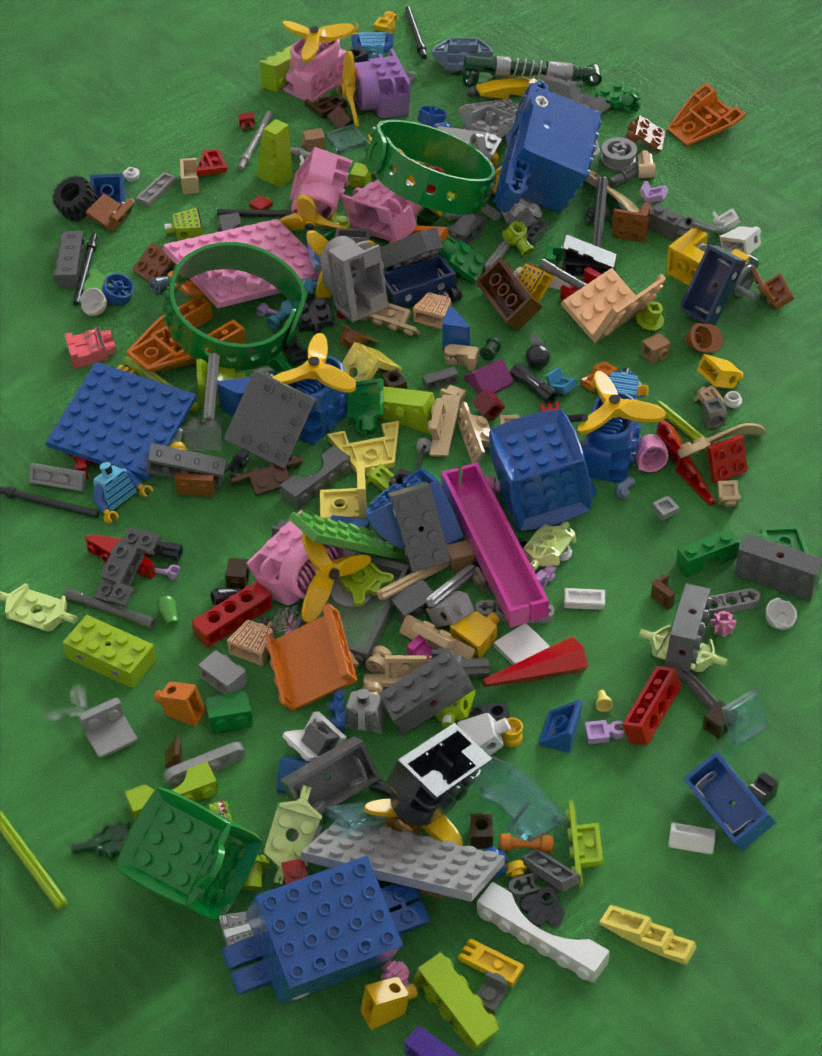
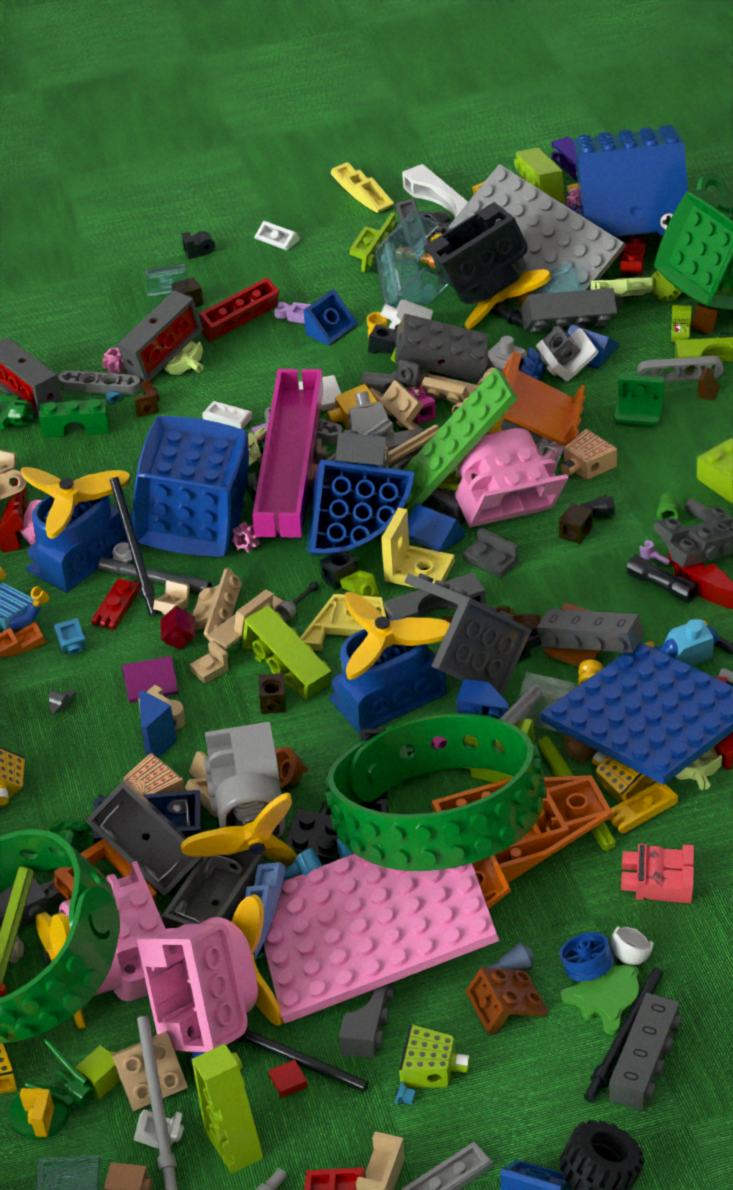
camera: 155 degrees left, 5 degrees down
dark orange bracket [86,194,135,233] -> none
orange torso [154,682,206,727] -> none
red brick [191,581,273,648] -> none
light grey brick [198,650,247,695] -> none
light yellow bracket [342,342,402,382] -> none
green plate [347,378,384,435] -> none
dark grey piece [422,367,458,391] -> none
reddish brown brick [475,257,543,331] -> none
dark green bush [480,337,502,361] -> none
red wedge [482,636,588,687] -> none
black axle [510,363,558,403] -> none
black piece [525,344,550,369] -> none
light yellow piece [596,690,613,712] -> none
light grey tile [652,496,679,522] -> none
blue piece [683,751,777,851] -> none
white hair [766,598,797,630] -> none

